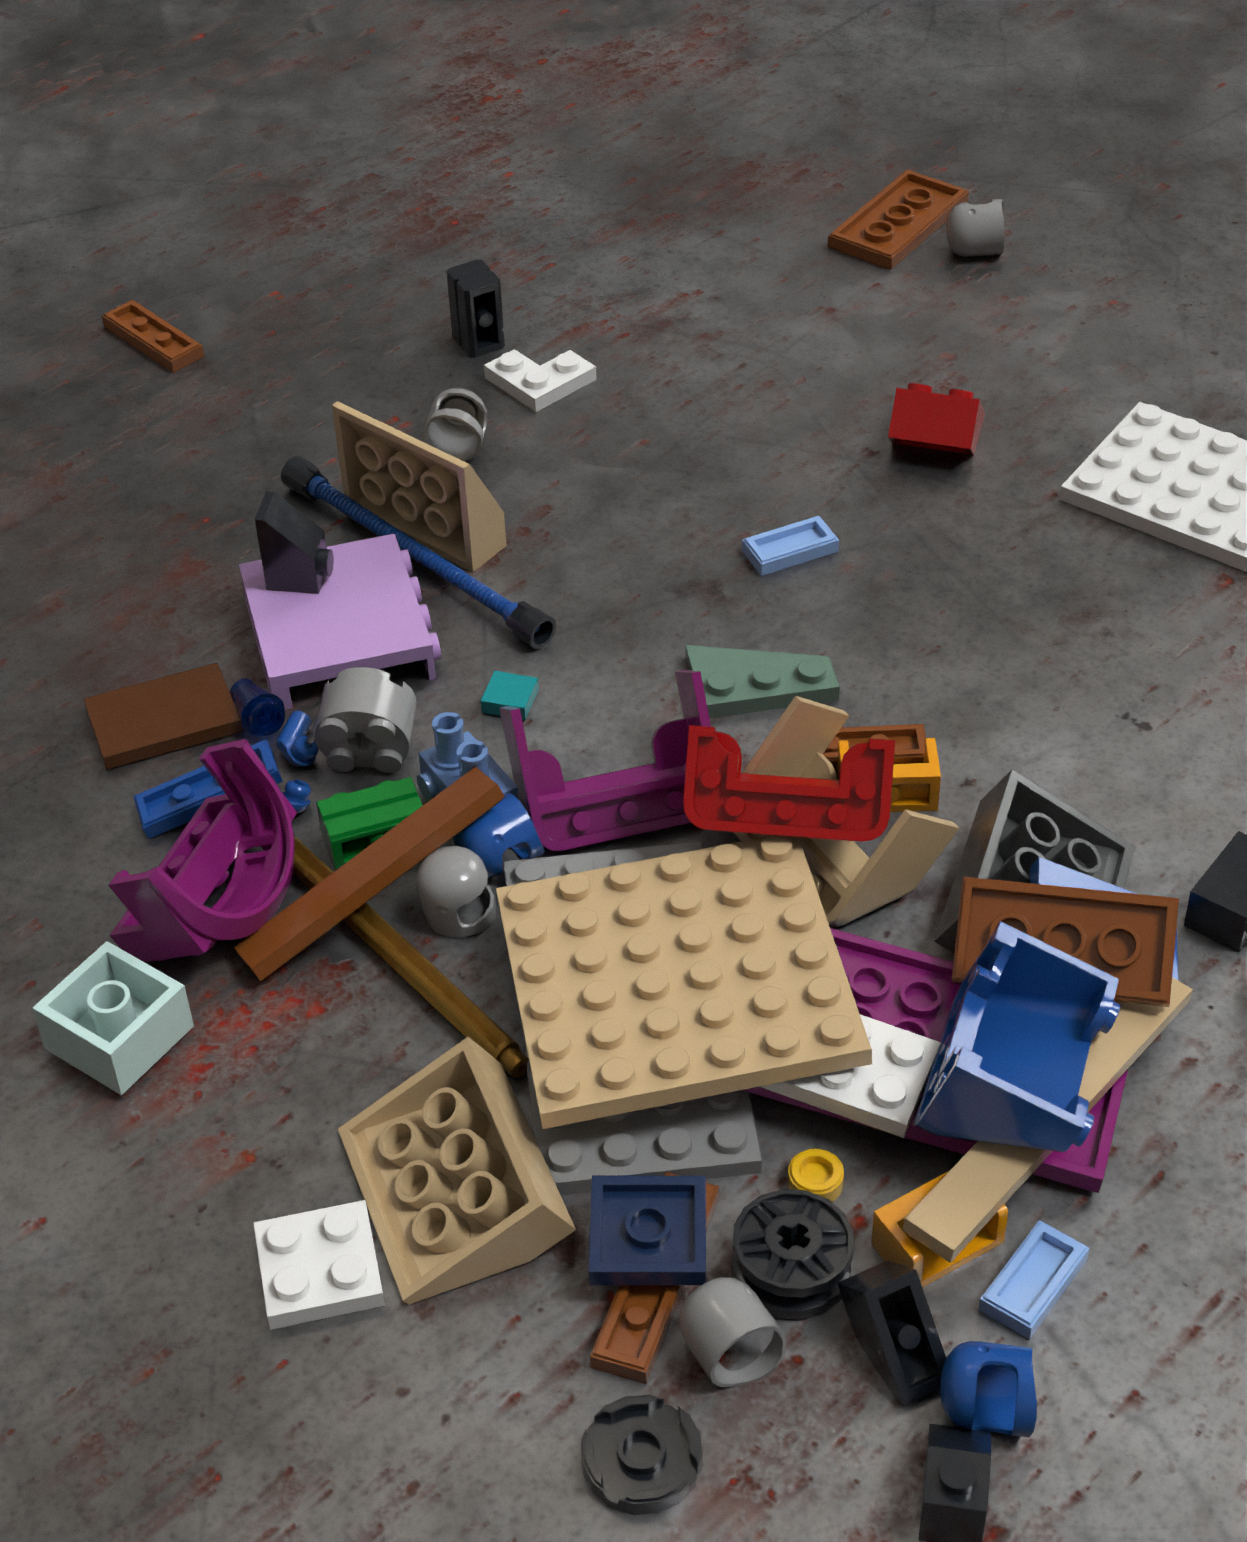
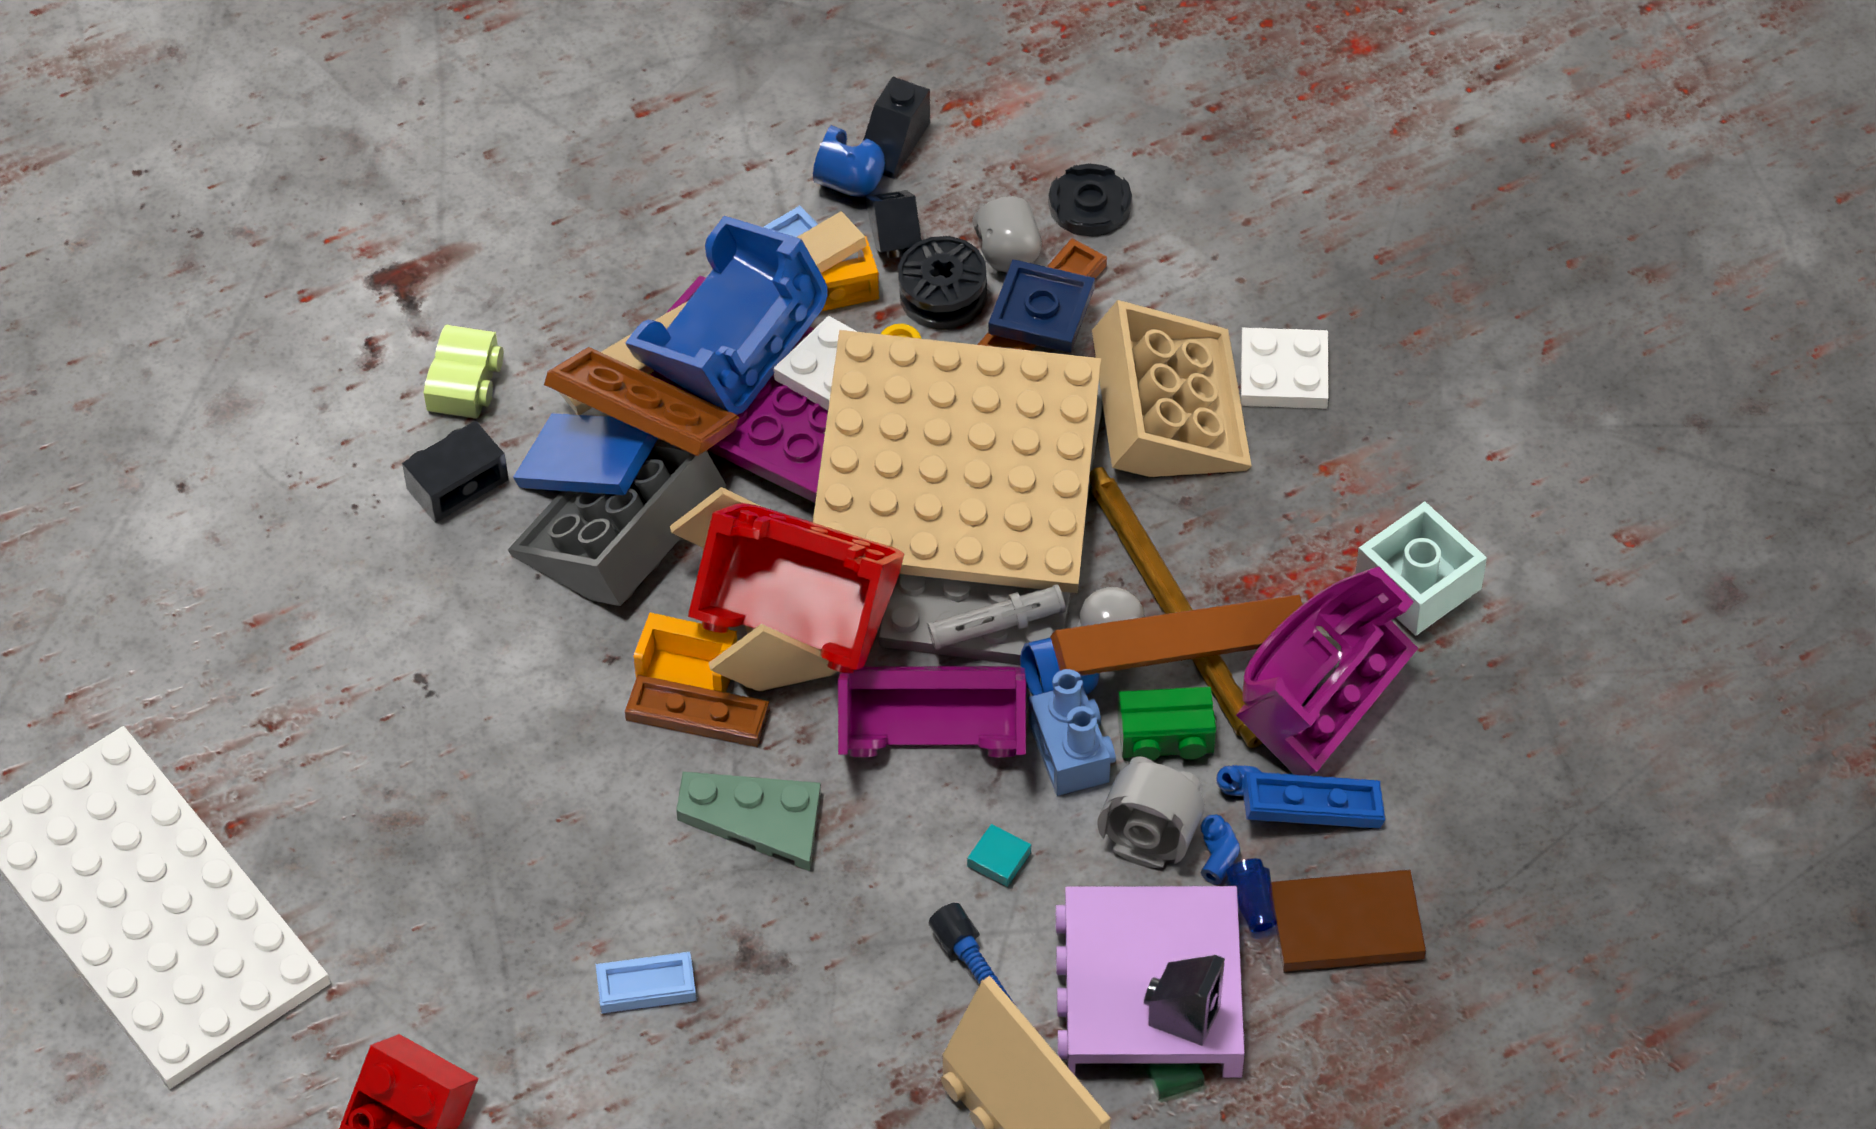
camera: 165 degrees left, 10 degrees up
none -> light grey pin [927,584,1066,650]

